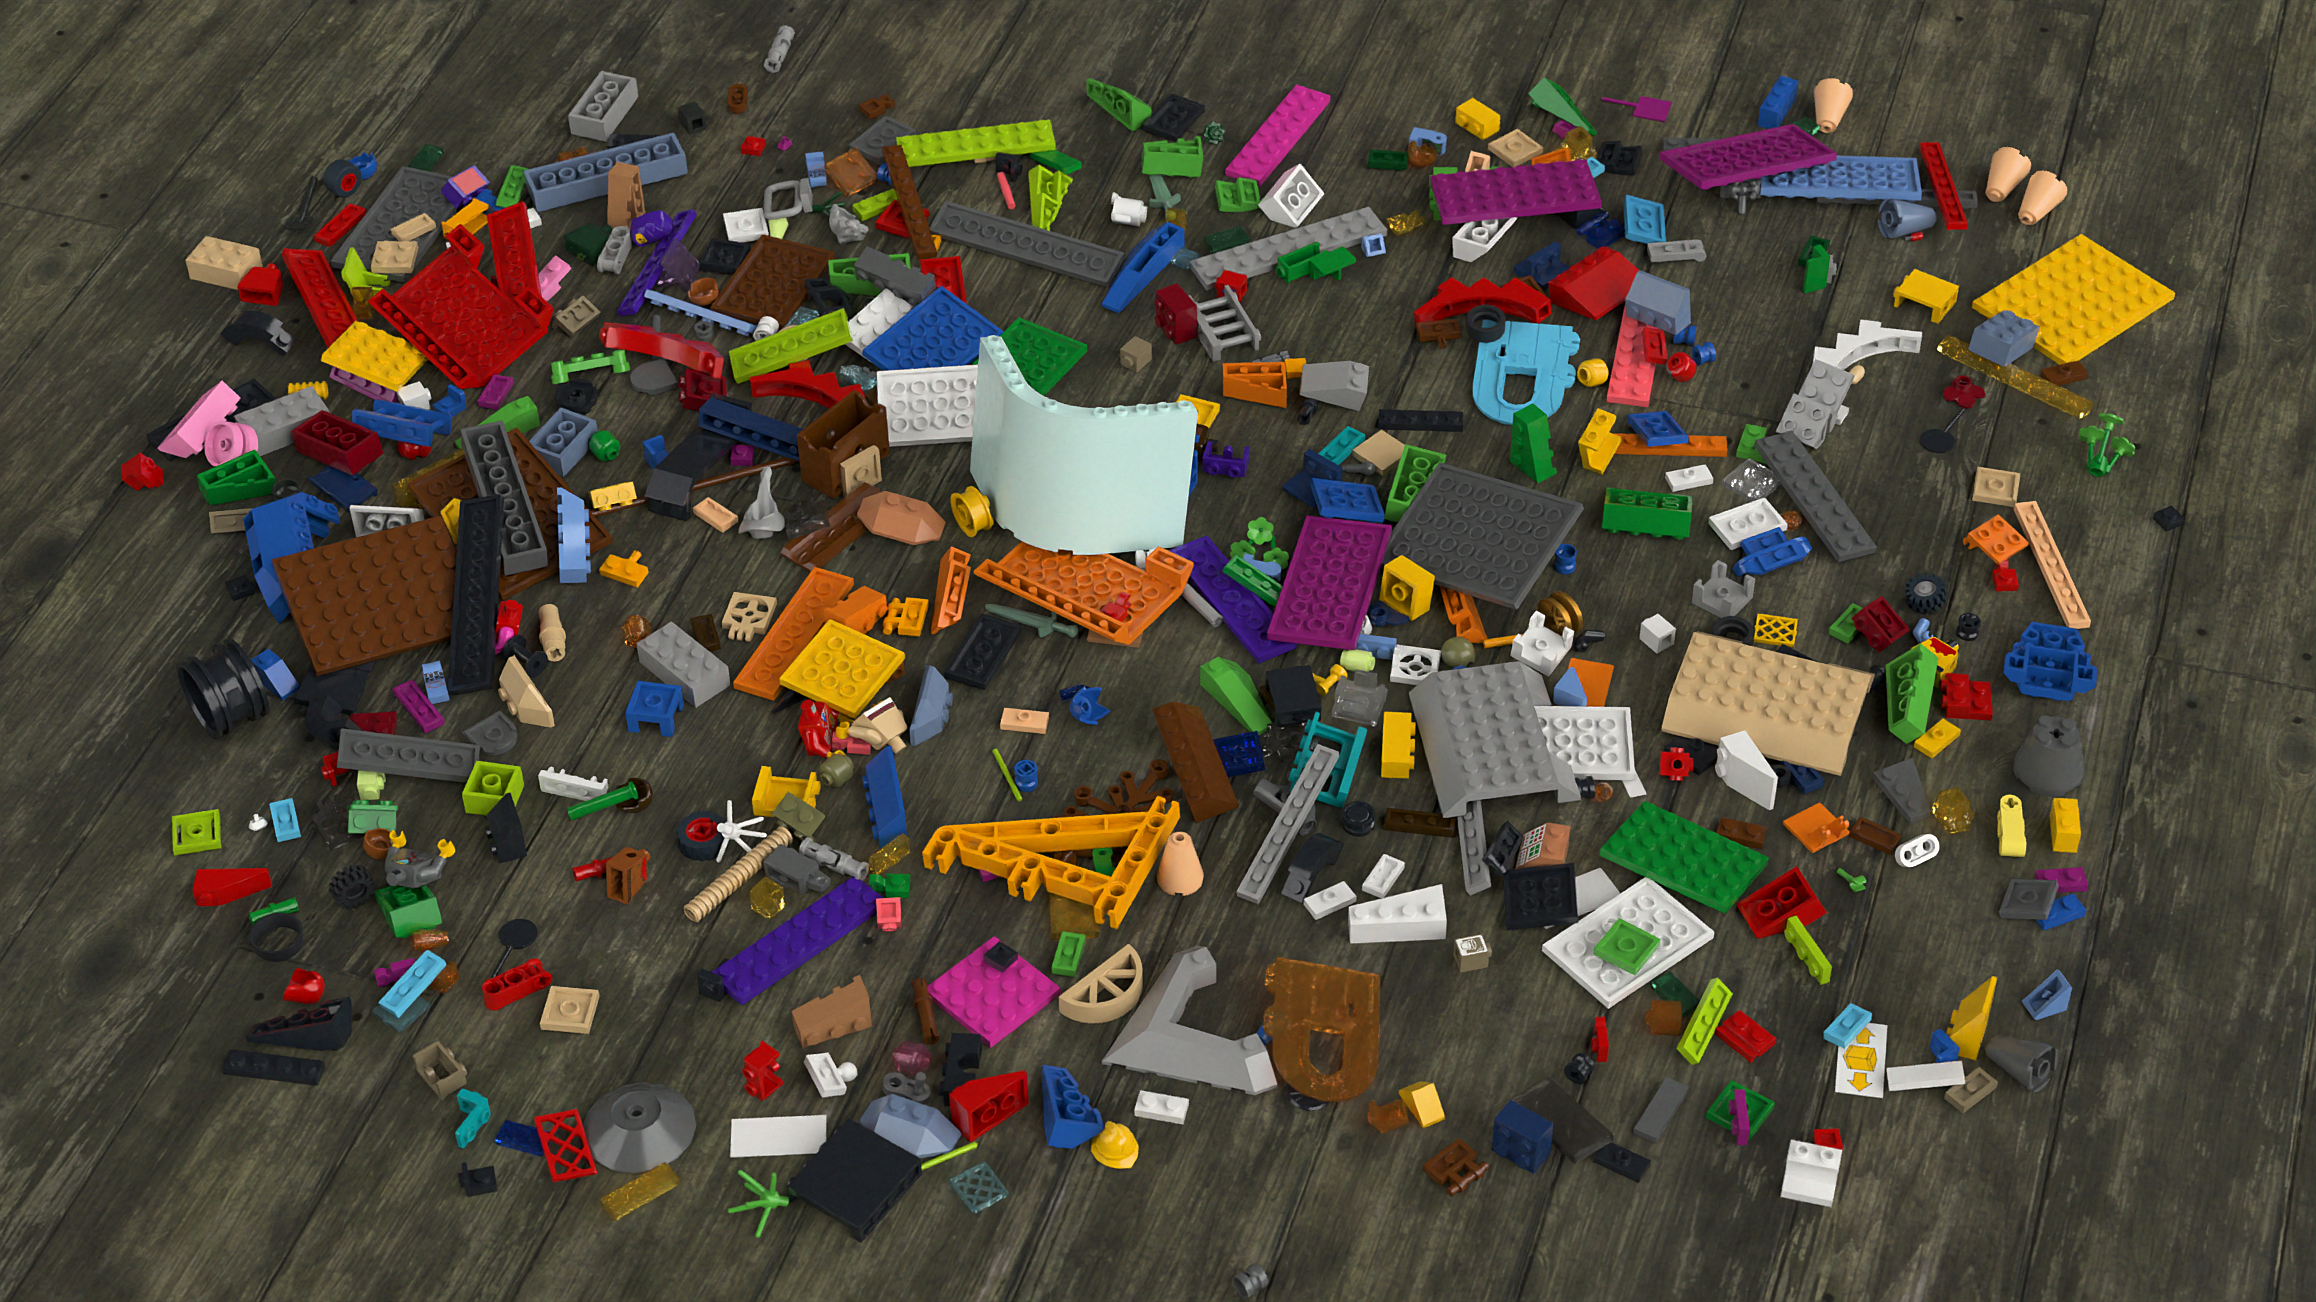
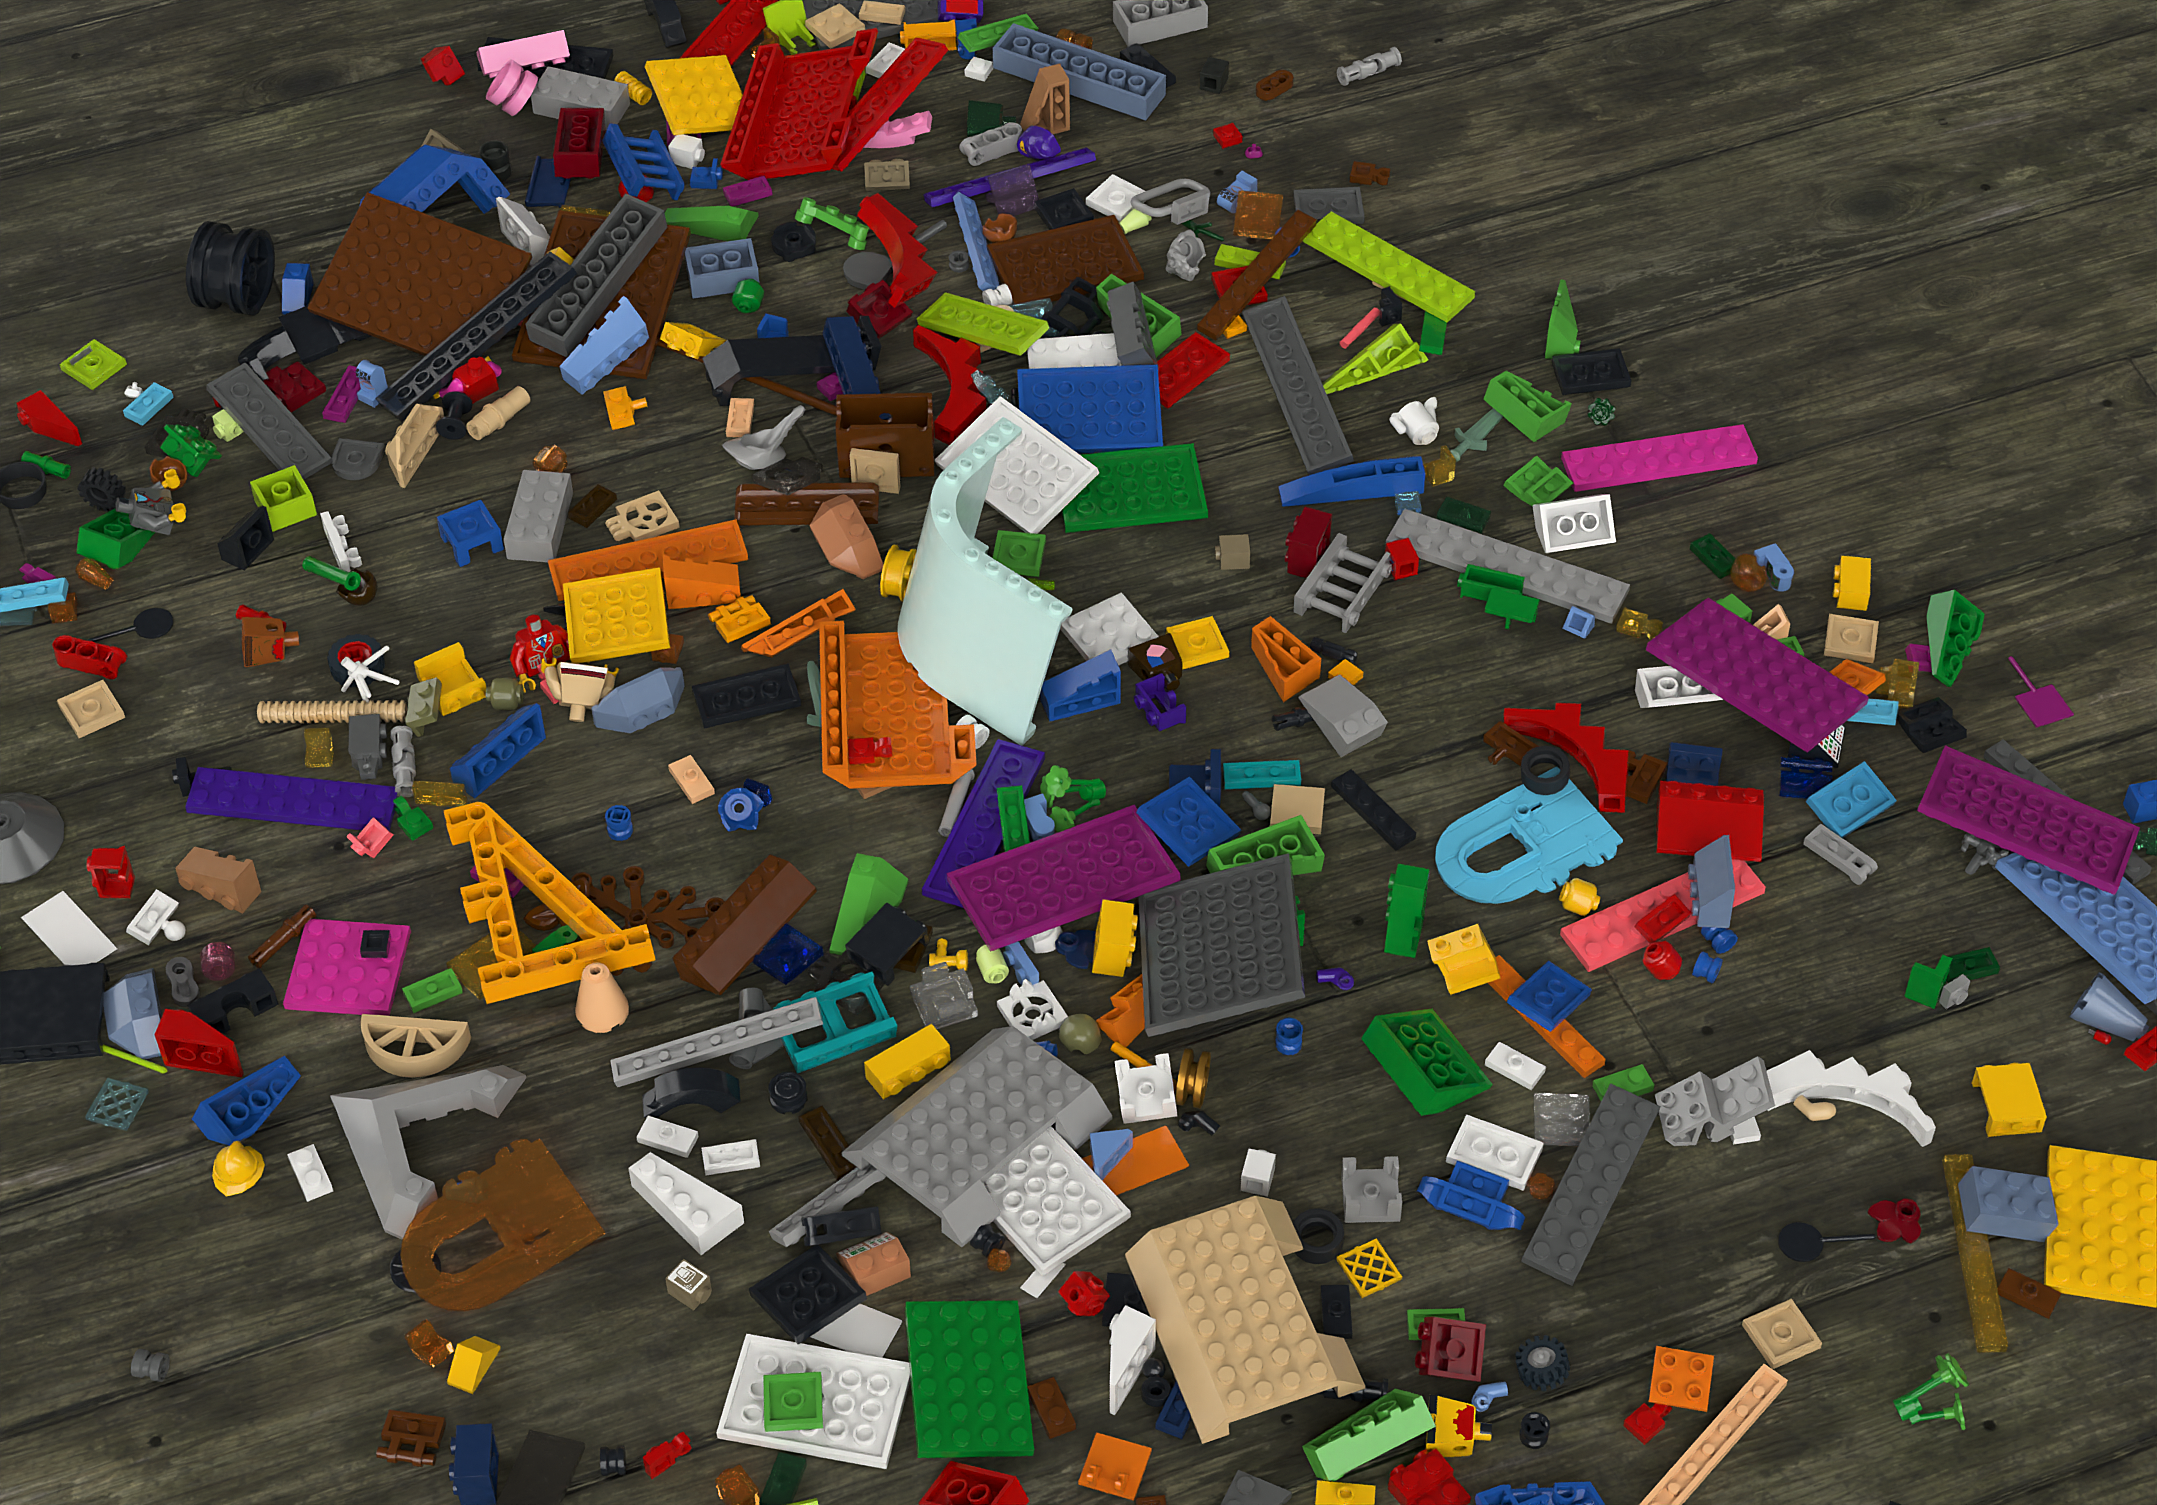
camera: 50 degrees right, 5 degrees up
green wedge [197,449,276,505] -> none
lime axle [992,749,1022,801] -> none

